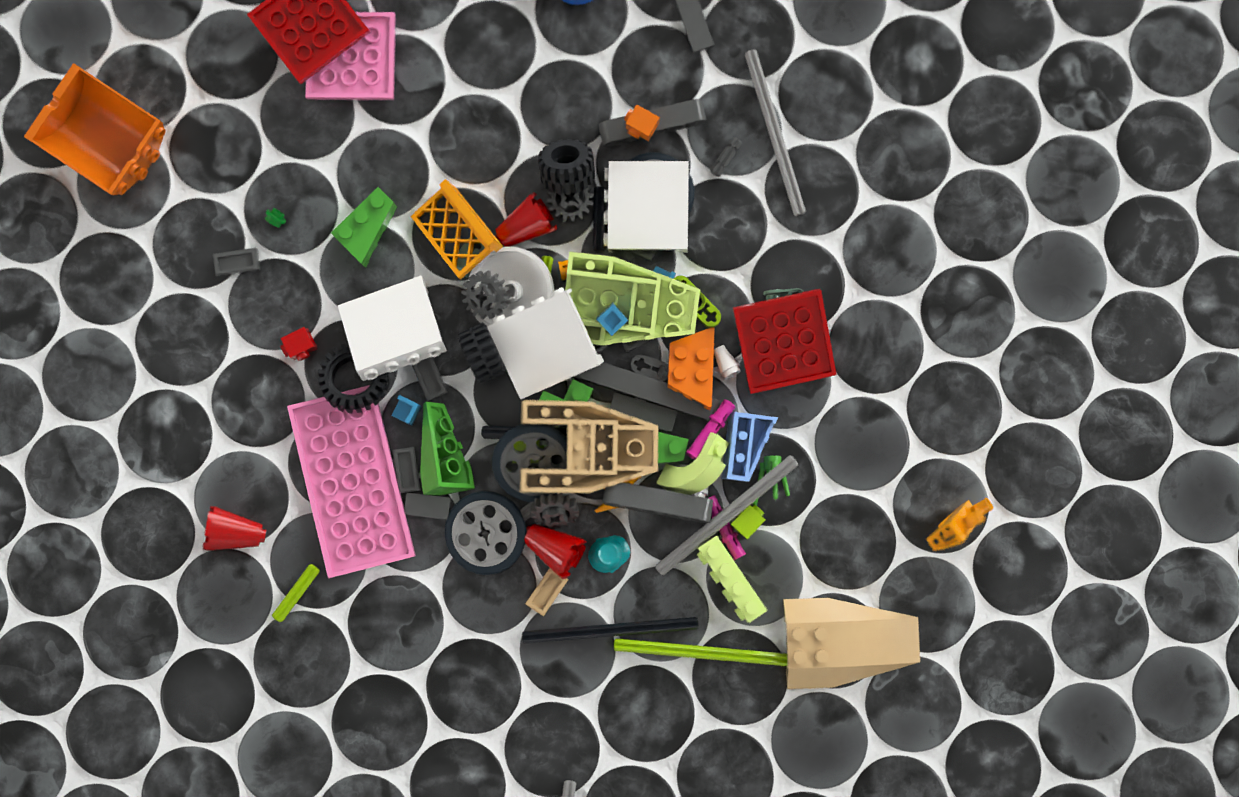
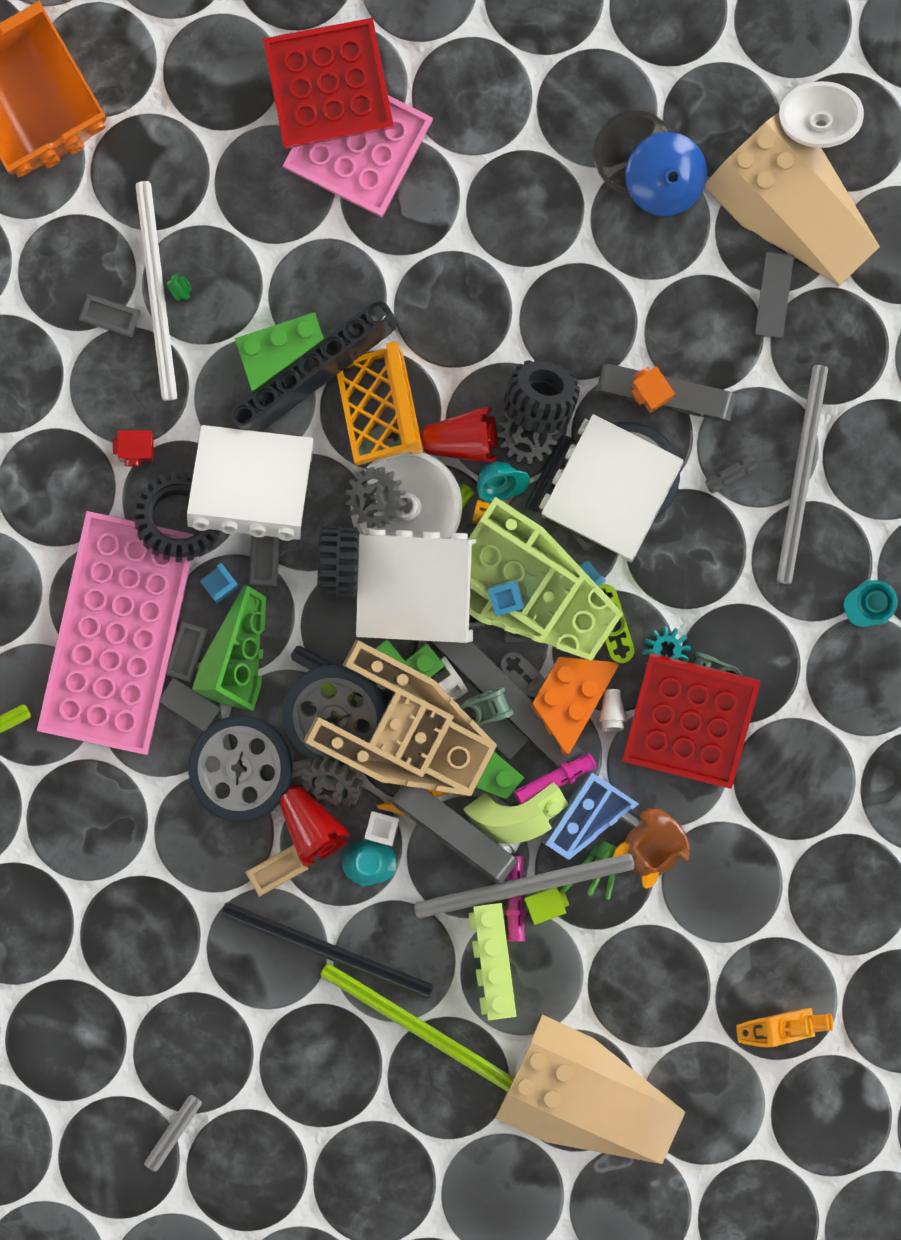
camera: 20 degrees right, 0 degrees up
none -> white axle [136,181,177,401]
none -> black beam [231,301,397,432]
none -> white panel [364,811,400,846]
none -> white panel [431,657,469,701]
none -> sand green piece [459,686,514,726]
none -> teal hat [477,462,530,503]
none -> dark orange hair [613,807,690,889]
none -> teal gear [642,626,691,664]
none -> teal hat [844,579,898,627]

